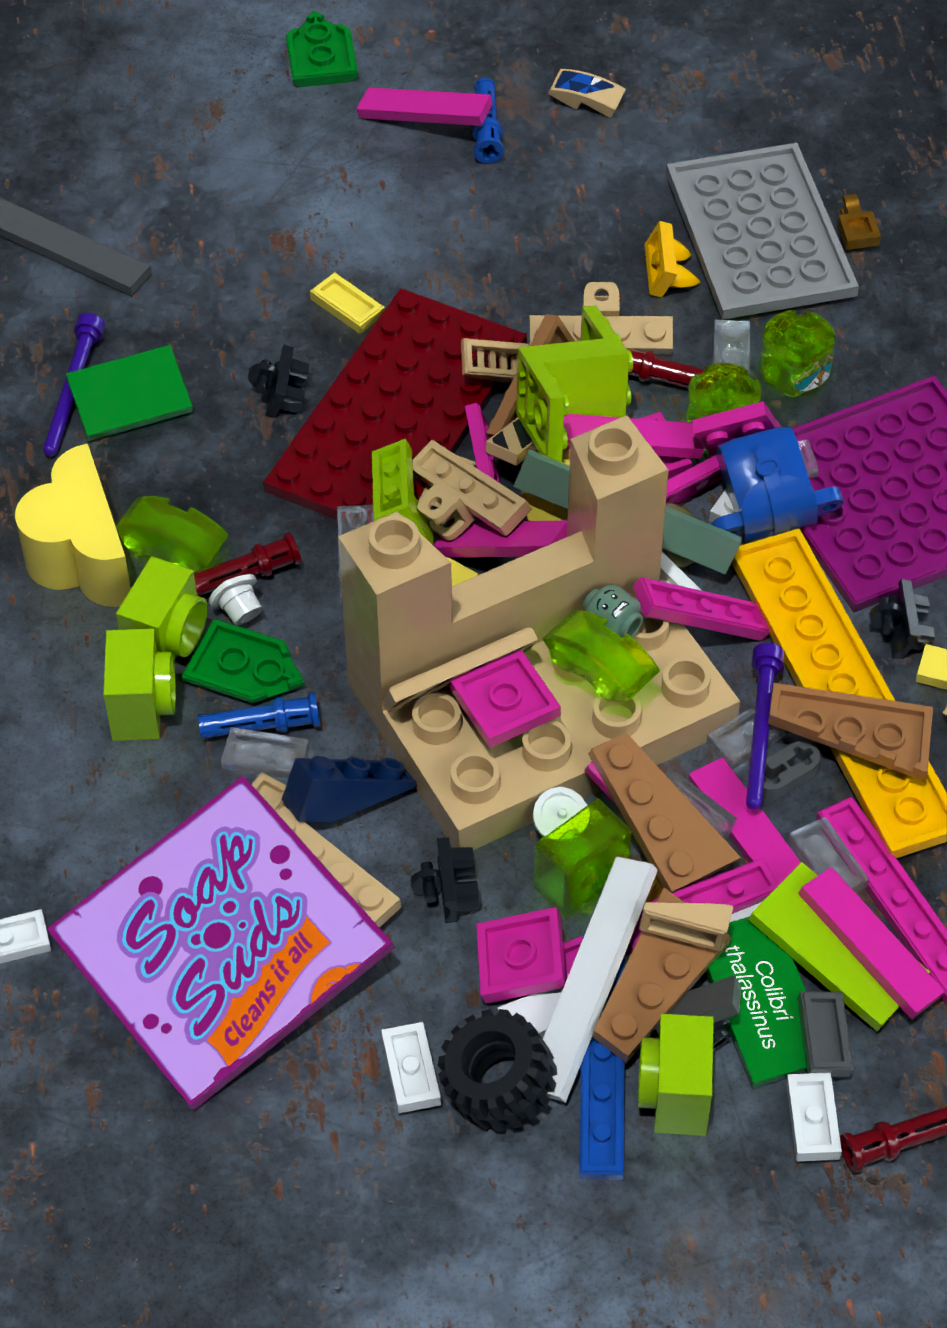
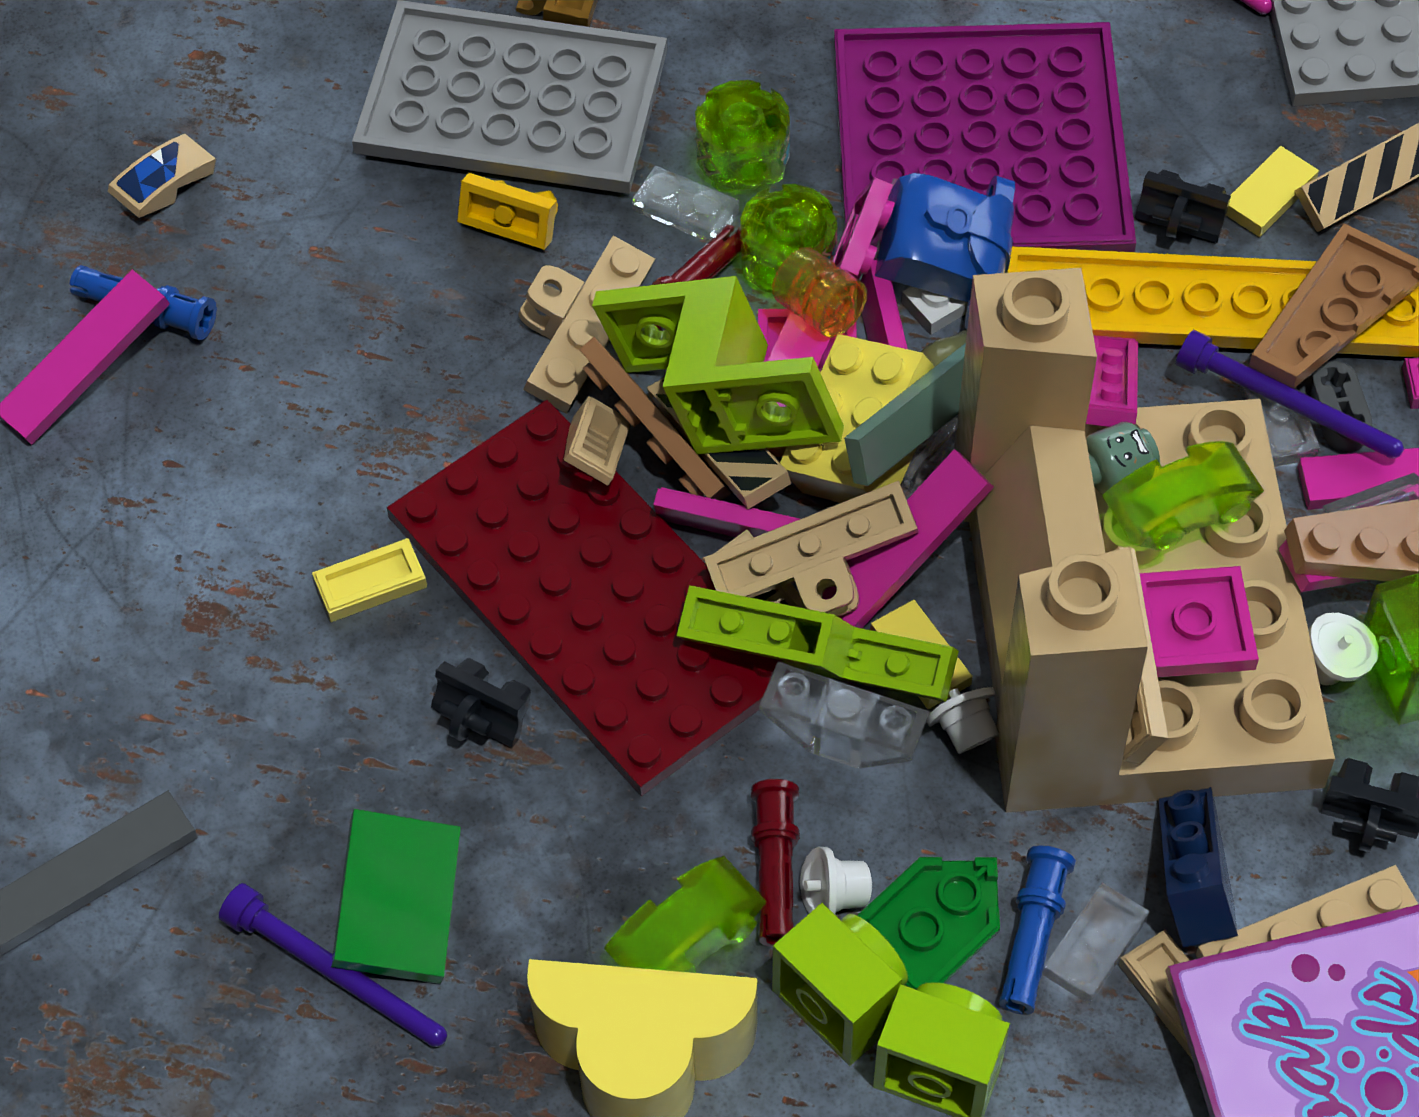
camera: 65 degrees left, 5 degrees up
none -> clear yellow wheel [772,247,867,338]

